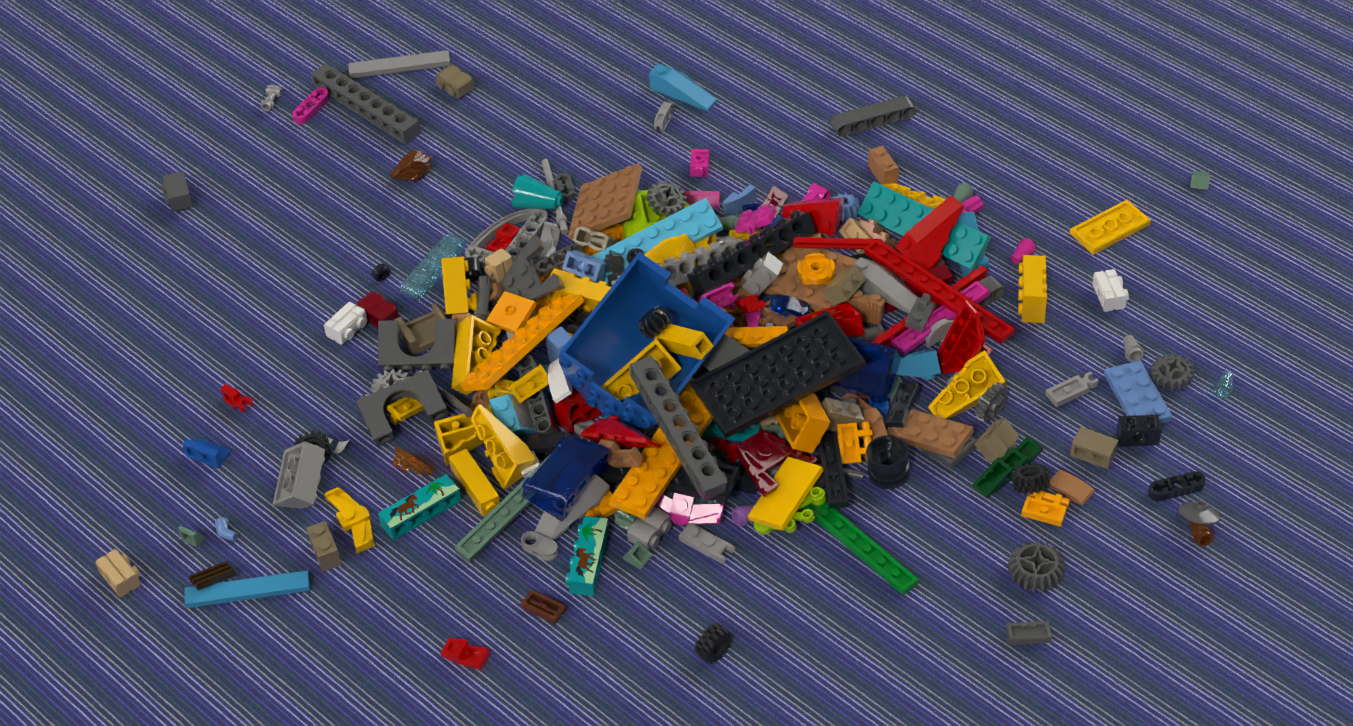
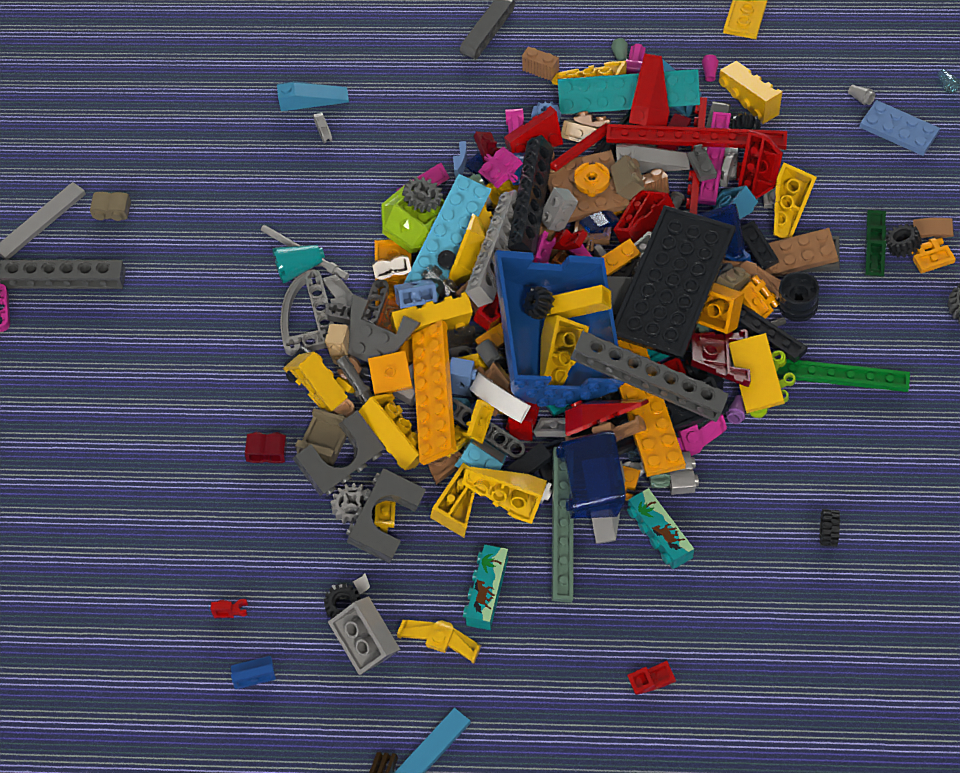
camera: 40 degrees left, 10 degrees up
sand green slope [178,526,206,547] -> none
medium blue arm [215,517,238,542] -> none
dark tan brick [306,521,341,572] -> none
white brick [324,302,367,345] -> none
black tile [371,263,391,281] -> none
reddish brown hair [389,150,432,181] -> none
clear orange plate [392,446,434,475] -> none
clear light blue beam [400,233,465,301] -> none
dark grey bar [441,389,473,417] -> none
yellow brick [449,449,500,516] -> none
red slope [486,222,521,252] -> none
copper tile [520,589,567,625] -> none
light grey piece [521,531,558,561] -> none
dark grey beam [555,173,575,202] -> none
medium nougat plate [568,163,642,241] -> none
sand green slope [622,541,653,569] -> none
light grey hinge [679,522,736,564] -> none
dark pink brick [690,149,710,177] -> none
dark grey gear [975,382,1009,423] -> none
dark tan brick [975,418,1019,463] -> none
light grey plate [1045,372,1099,408] -> none
dark tan brick [1070,427,1118,469] -> none
white brick [1092,269,1129,312] -> none
black brick [1116,415,1162,447] -> none
dark grey gear [1150,353,1194,391] -> none
none -> black gear [731,112,761,130]

